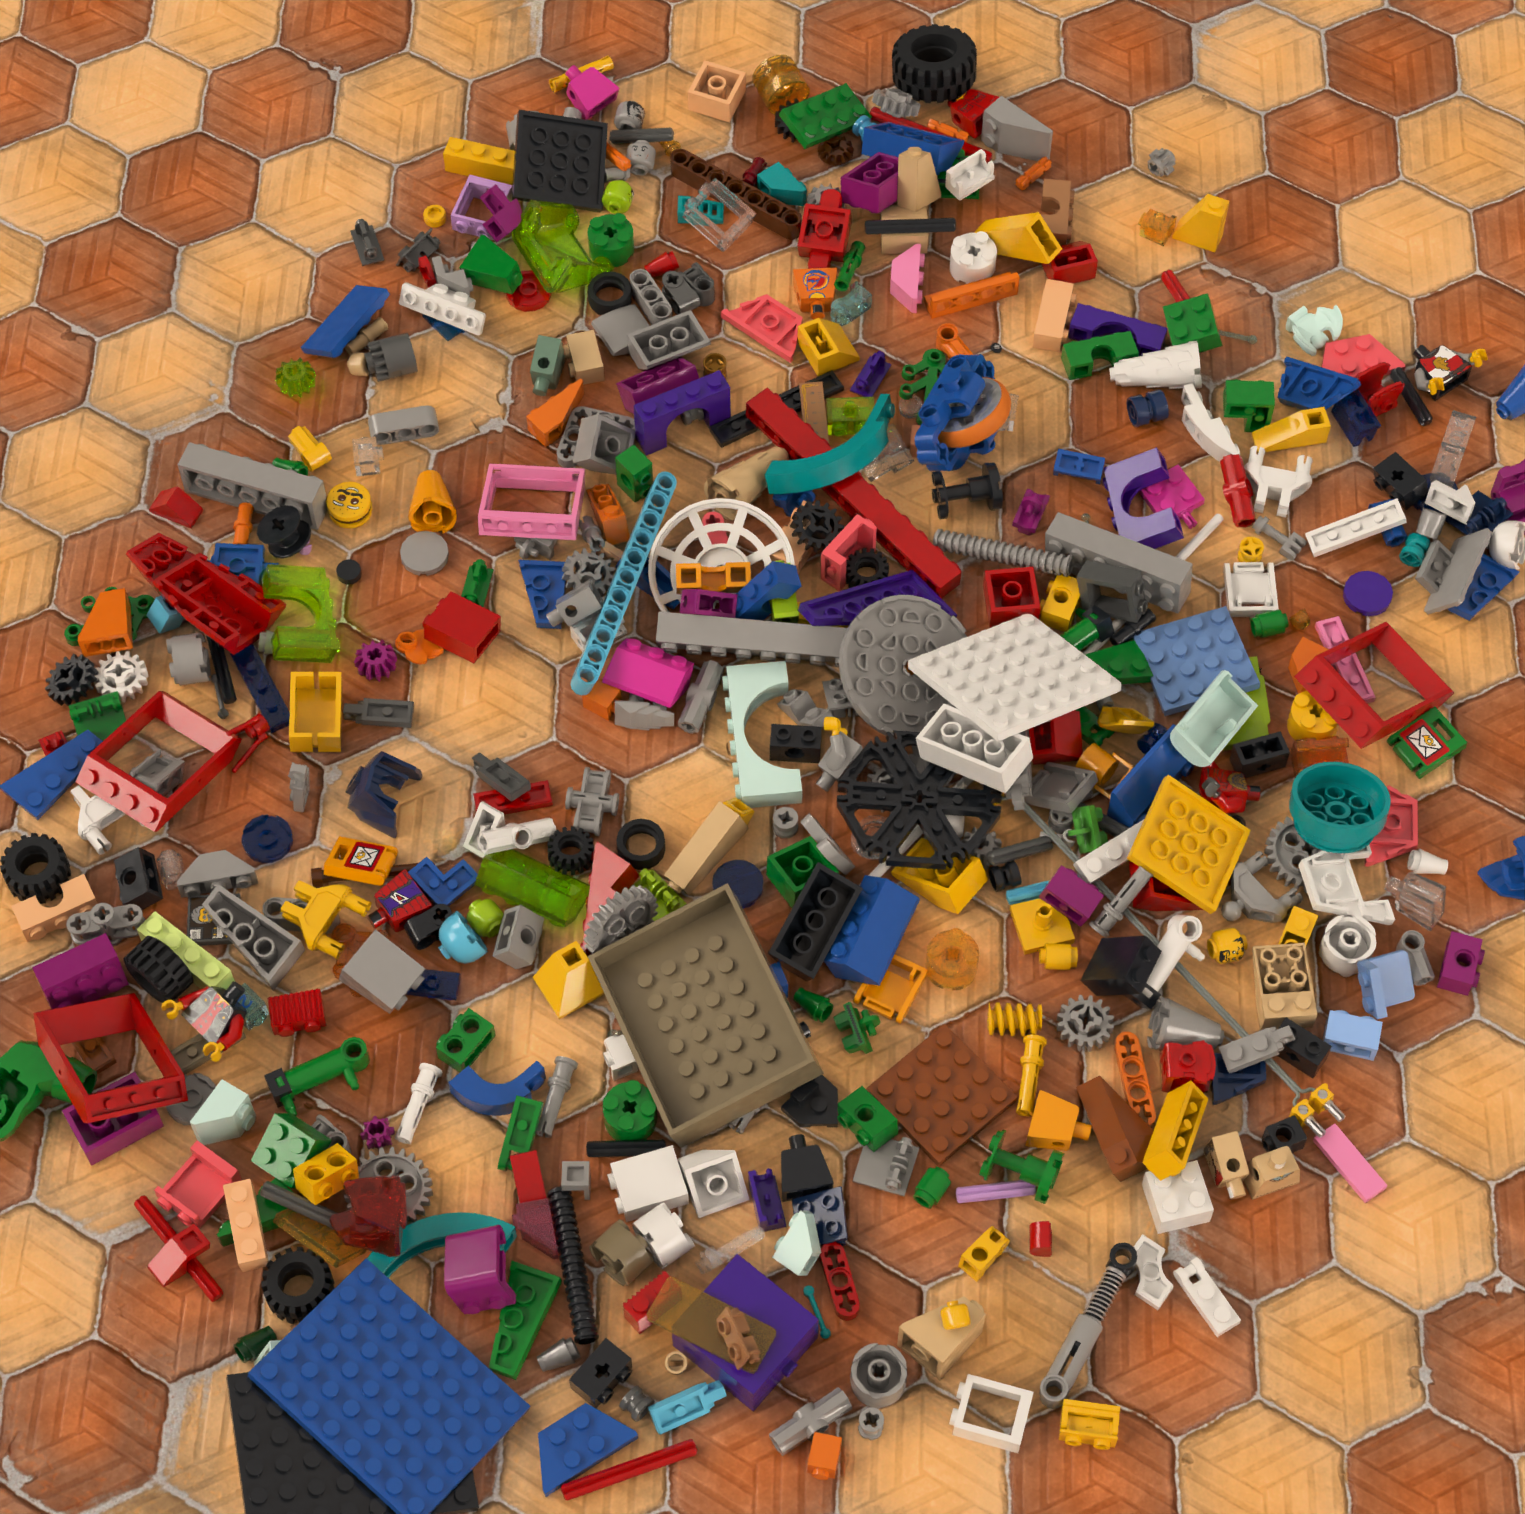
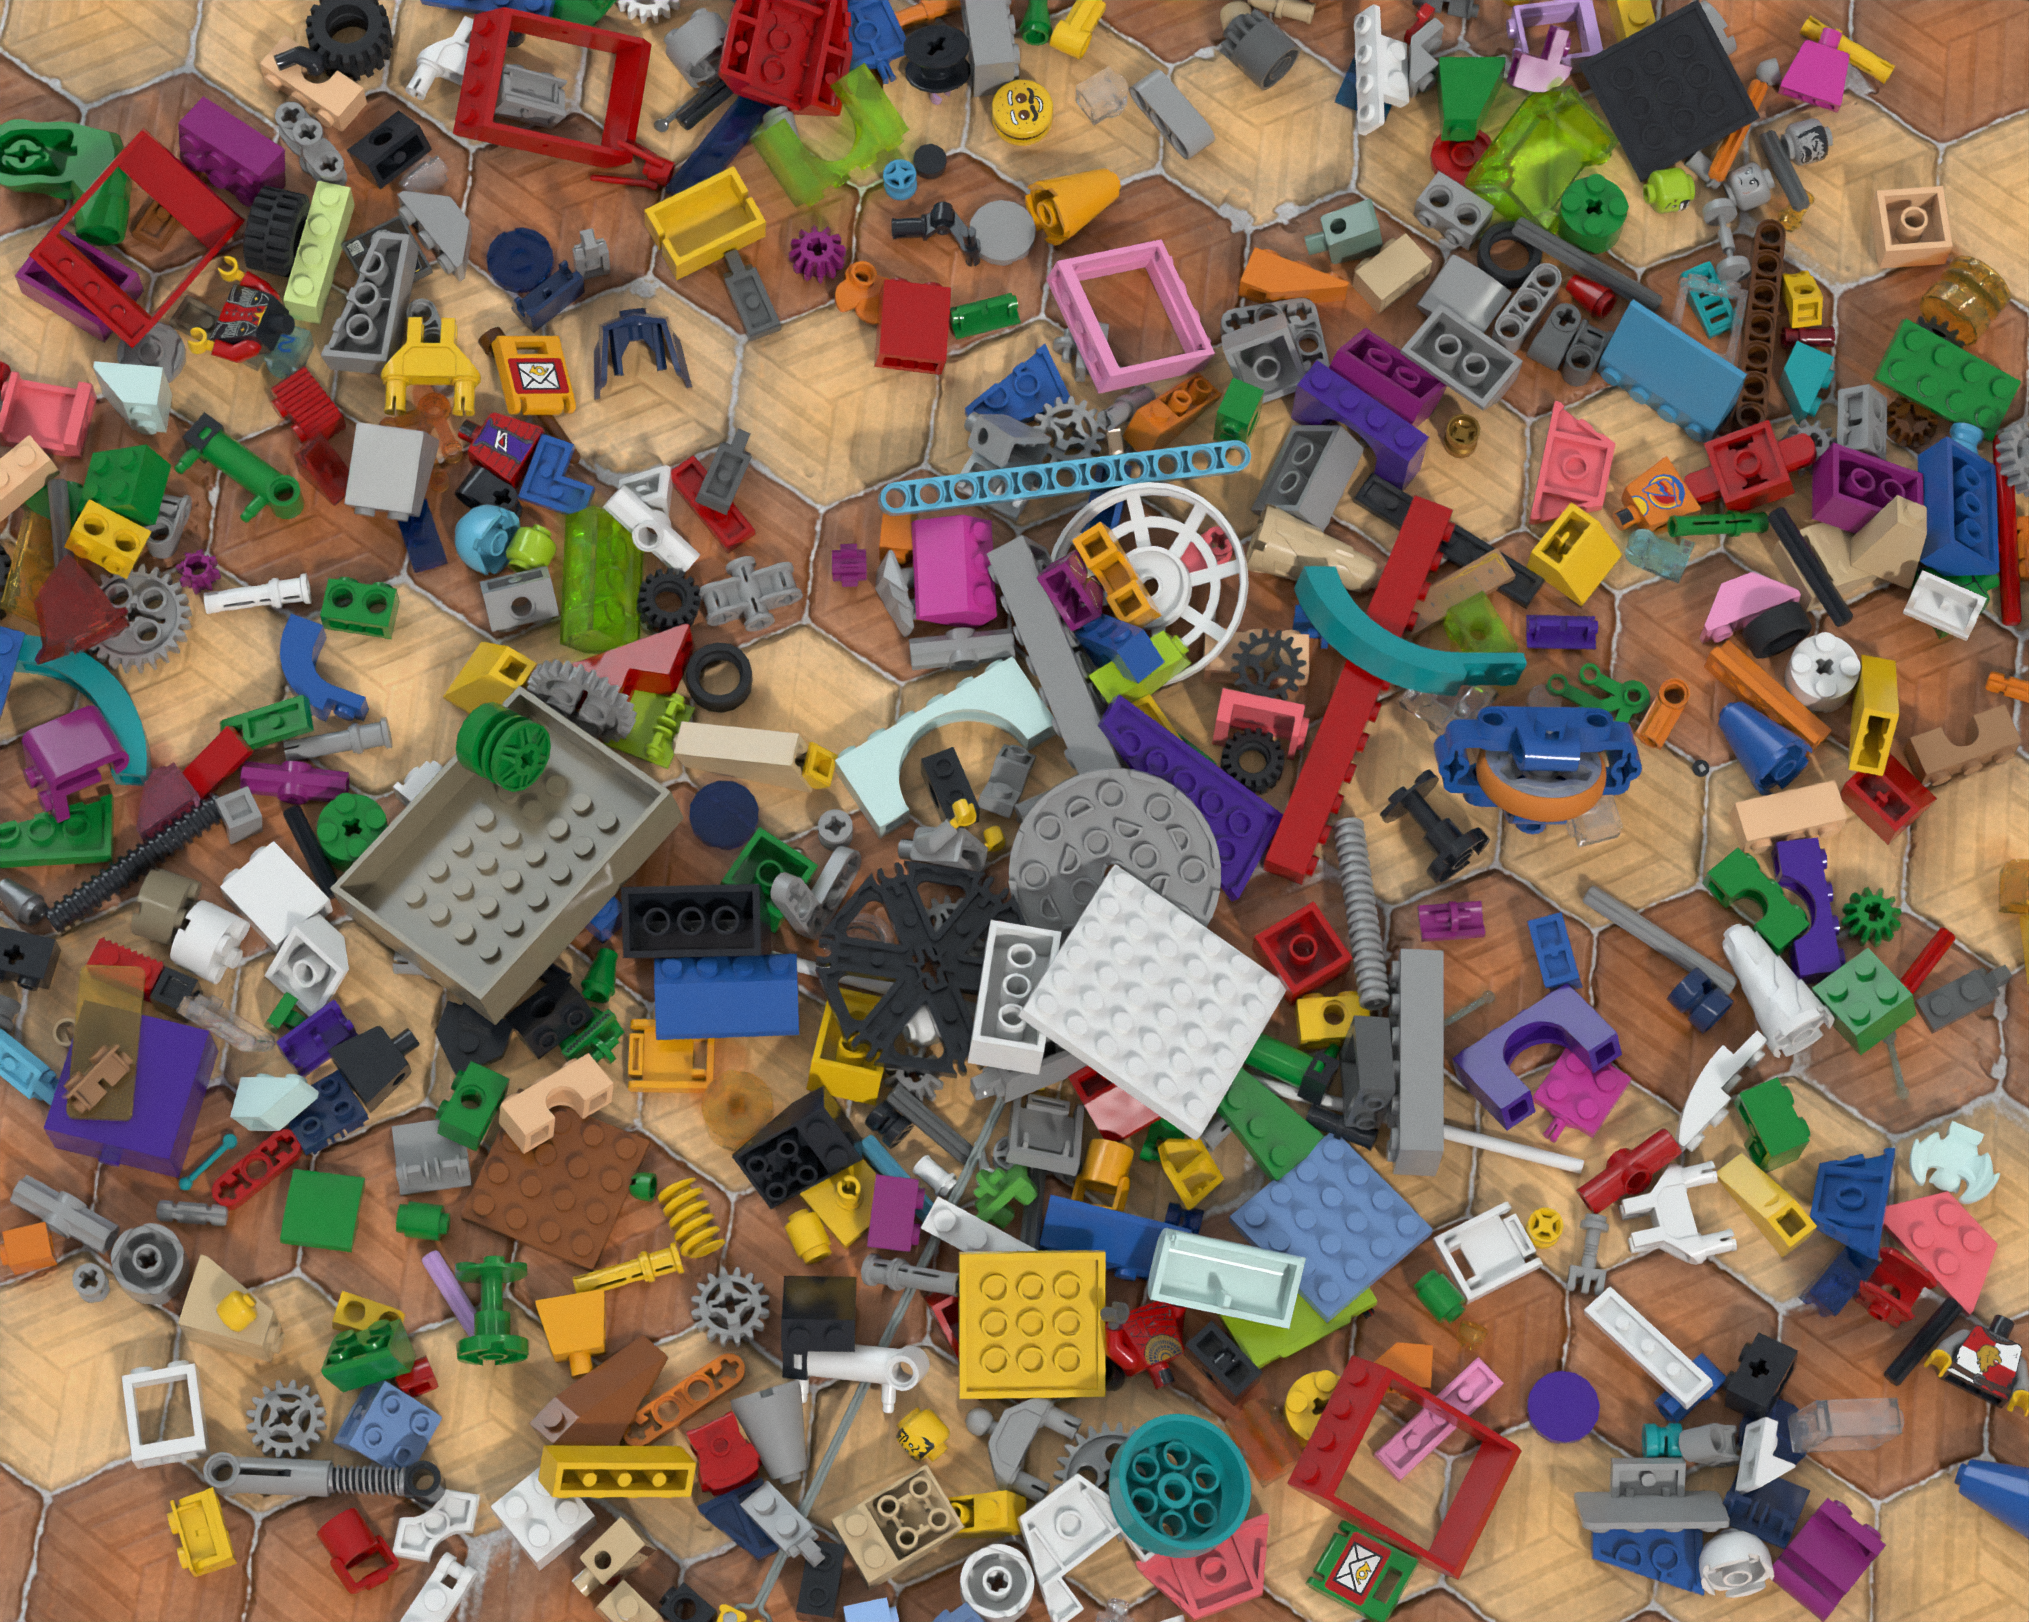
camera: 60 degrees right, 10 degrees up
none -> black brick [150,967,203,1024]
none -> light grey axle [156,1200,228,1226]
none -> magenta piece [240,761,350,804]
none -> light grey gear [246,1380,327,1459]
none -> green tile [264,991,306,1034]
none -> black arm [274,46,325,76]
none -> green slope [280,1169,365,1252]
none -> clear red slope [293,432,349,506]
none -> red piece [316,1507,399,1594]
none -> green slope [321,1318,416,1392]
none -> medium blue bracket [333,1380,442,1470]
none -> green wheel [456,702,551,792]
none -> light nougat arch [499,1053,614,1154]
none -> black brick [505,973,595,1060]
none -> dark blue hinge [511,260,585,333]
none -> green hinge [629,1172,657,1202]
none -> black slope [732,1085,862,1209]
none -> magenta gear [832,544,867,587]
none -> dark azure wheel [883,159,917,200]
none -> black pin [892,202,981,267]
none -> white pin [913,1155,957,1199]
none -> light grey slope [1251,425,1364,532]
none -> light grey brick [1413,171,1494,251]
none -> dark grey axle [1512,217,1663,313]
none -> light grey axle [1583,886,1737,995]
none -> dark azure slope [1597,299,1747,443]
none -> light grey wheel [1702,198,1751,284]
none -> blue cone [1718,701,1813,796]
none -> black tyre [1742,602,1812,659]
none -> yellow leg [1780,270,1823,328]
none -> light grey brick [1837,384,1887,461]
none -> green gear [1841,887,1902,948]
none -> dark grey hinge [1914,965,2013,1033]

